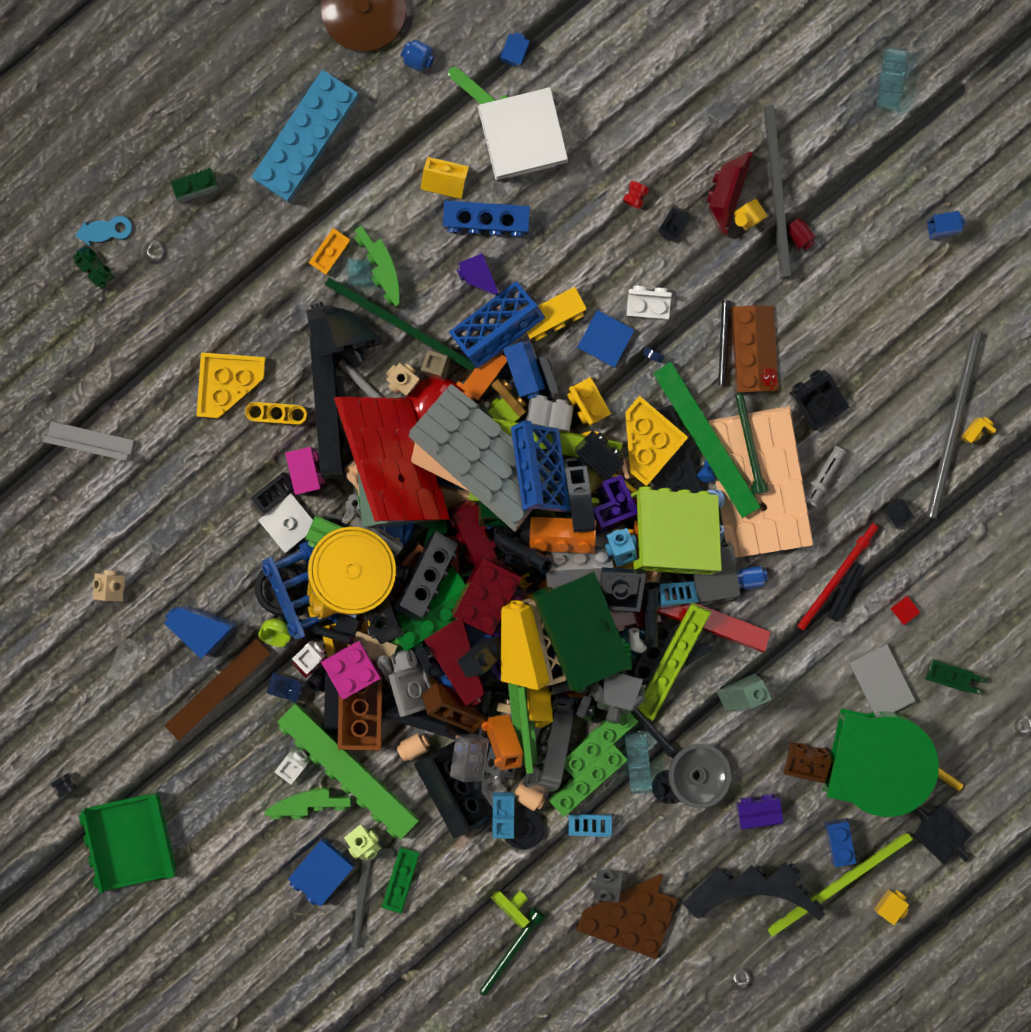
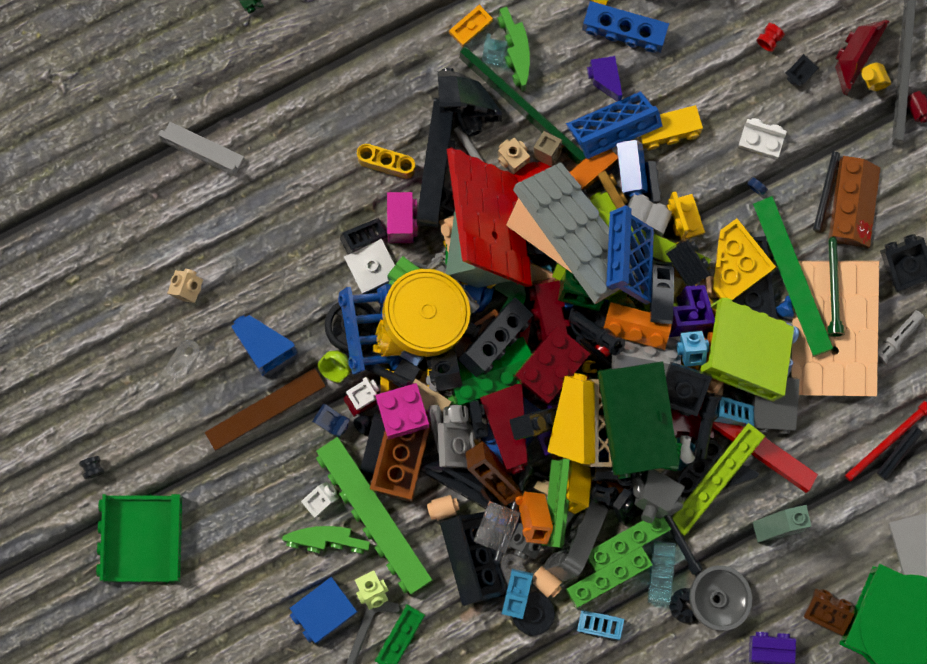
camera: 10 degrees right, 10 degrees down
yellow plate [197,353,266,418] -> none
blue tile [577,310,634,368] -> none
blue brick [737,566,768,590] -> none

